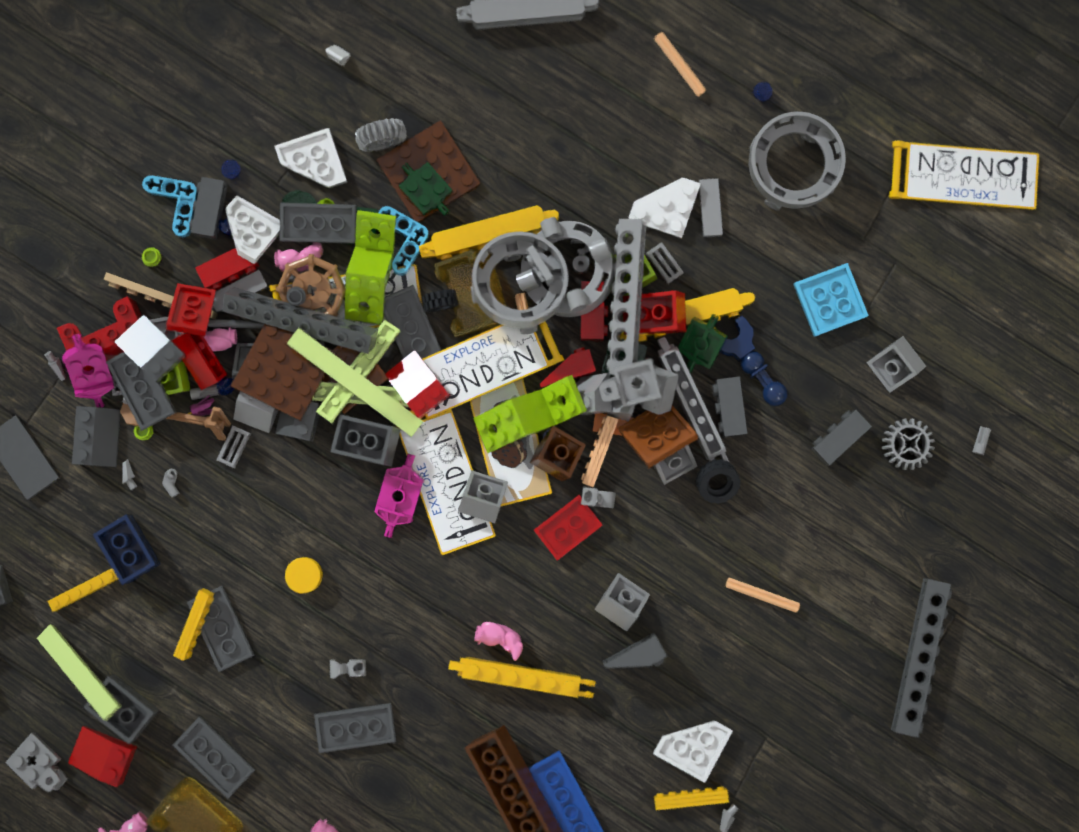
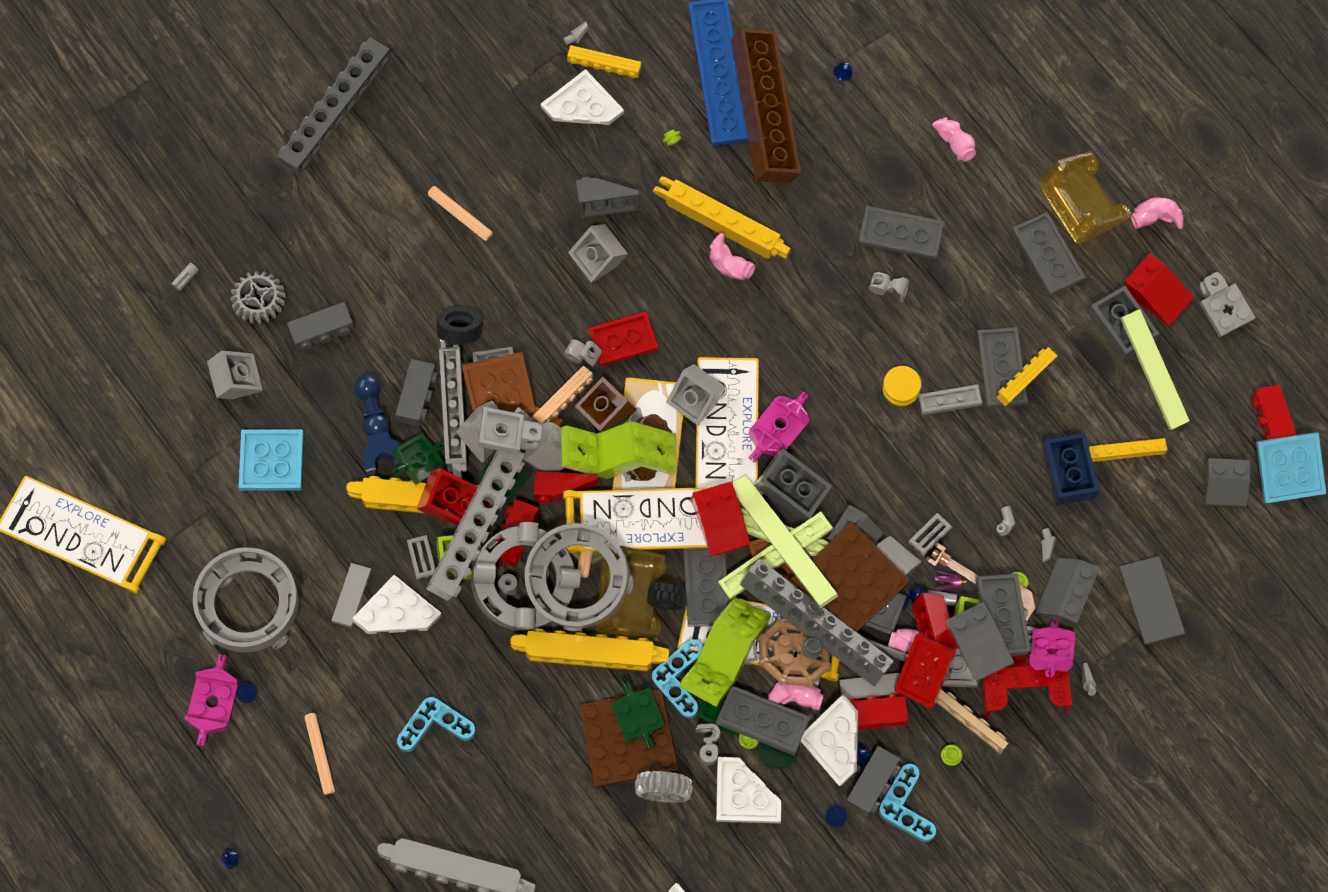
camera: 160 degrees left, 15 degrees down
light grey plate [526,245,554,286] -> none
none -> dark pink plate [184,654,238,747]
none -> medium azure beam [397,697,476,752]
none -> lime plate [663,129,682,146]
none -> light grey leg [695,724,720,766]
none -> light grey tile [918,384,982,415]

